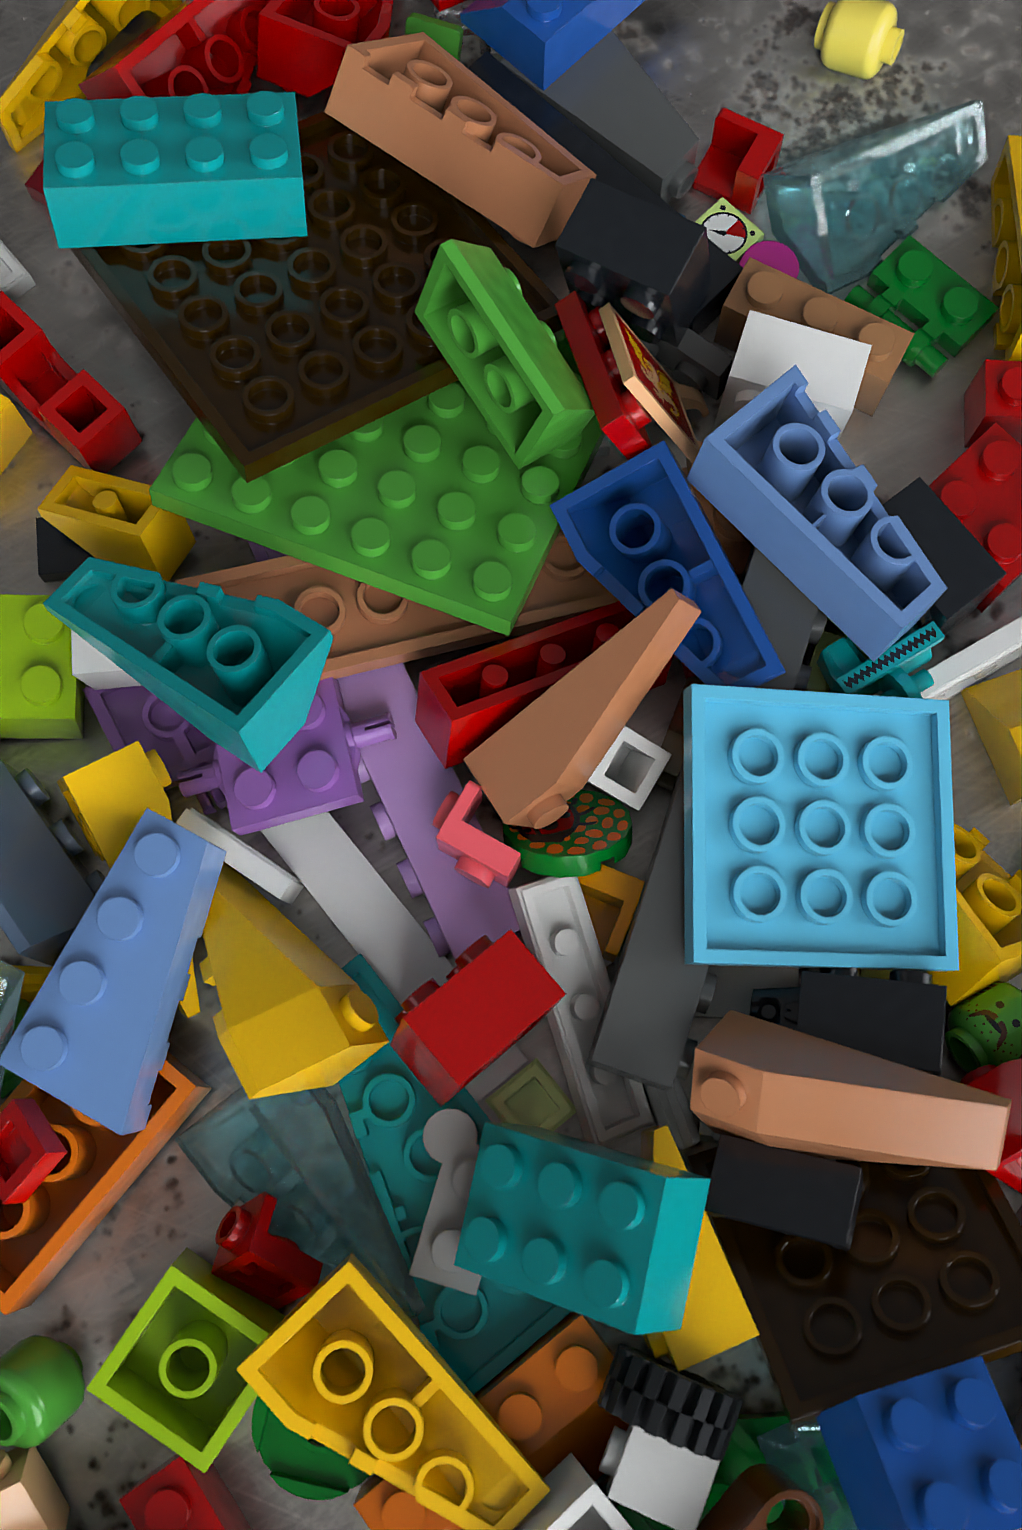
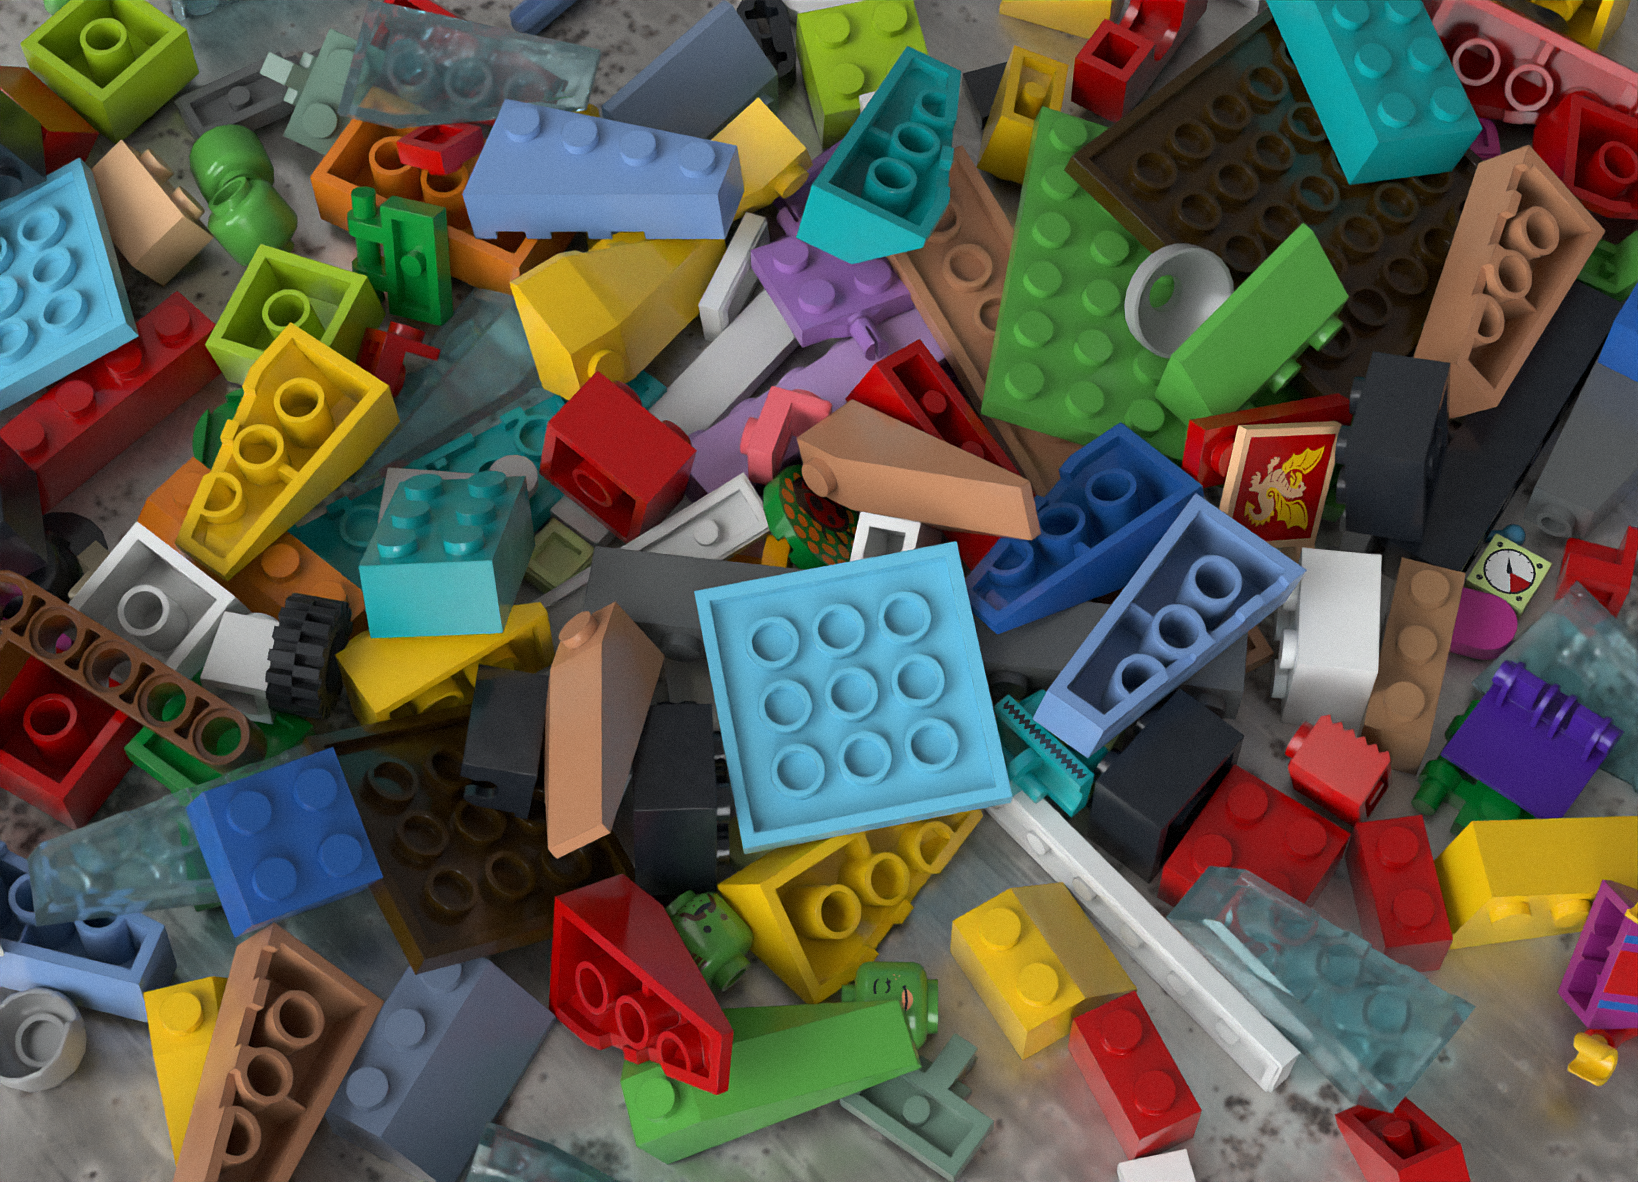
camera: 80 degrees right, 15 degrees down
none -> green plate [347,186,454,326]
none -> light grey piece [1124,244,1234,359]
none -> red brick [1285,714,1393,827]
none -> dark purple hinge [1440,659,1624,819]

